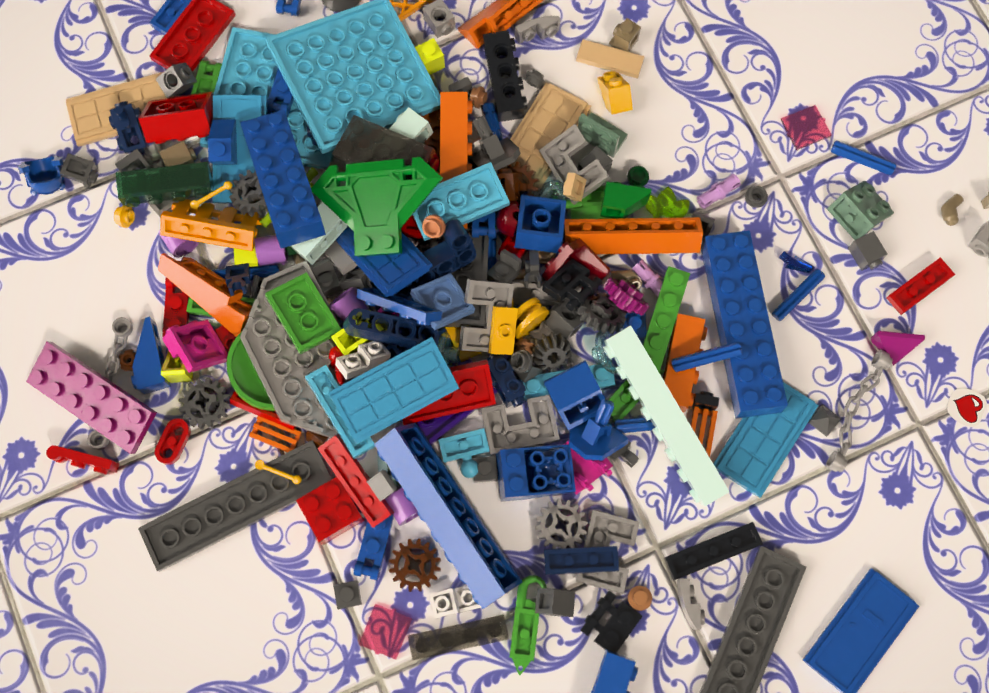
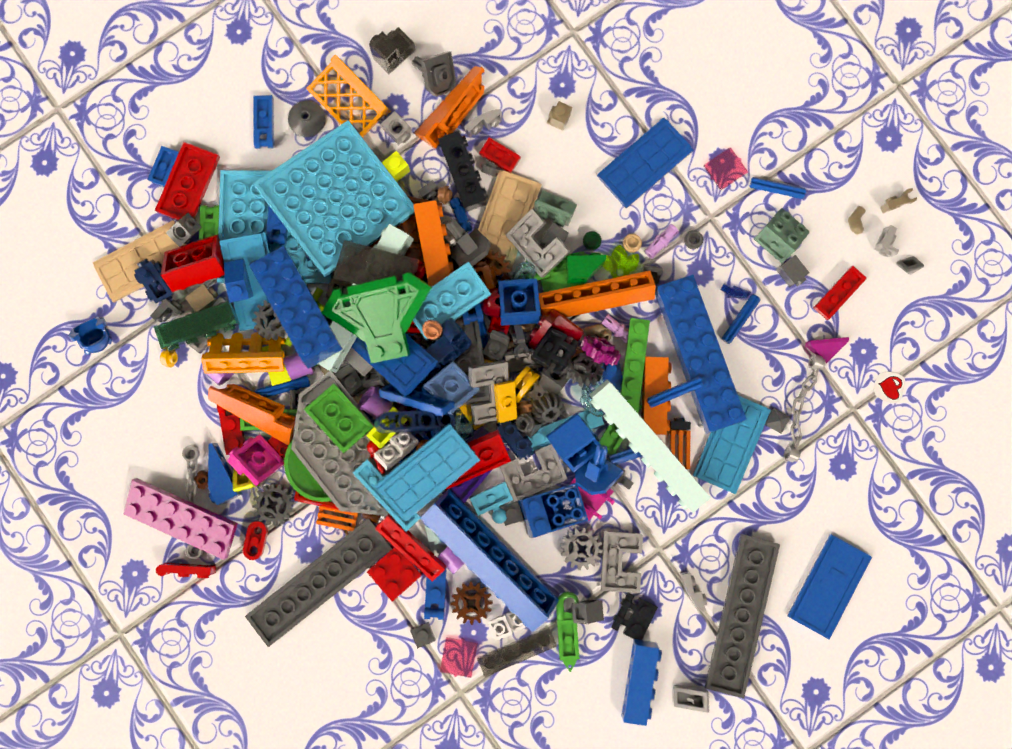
camera: 10 degrees left, 10 degrees up
dark grey bracket [60,153,99,189] -> none
yellow hinge [190,181,233,209] -> none
dark blue plate [225,263,251,296] -> none
yellow hinge [255,460,302,484] -> none
slope [366,470,397,501] -> none
dark blue plate [544,546,619,575] -> none
tan plate [563,172,586,202] -> none
tan tile [576,39,645,79] -> none
yellow slope [597,71,633,115] -> none
medium nougat plate [628,586,652,611] -> none
black plate [664,522,763,581] -> none
none -> red plate [479,137,521,173]
none -> blue piece [597,117,694,209]
none -> tan plate [623,234,642,253]

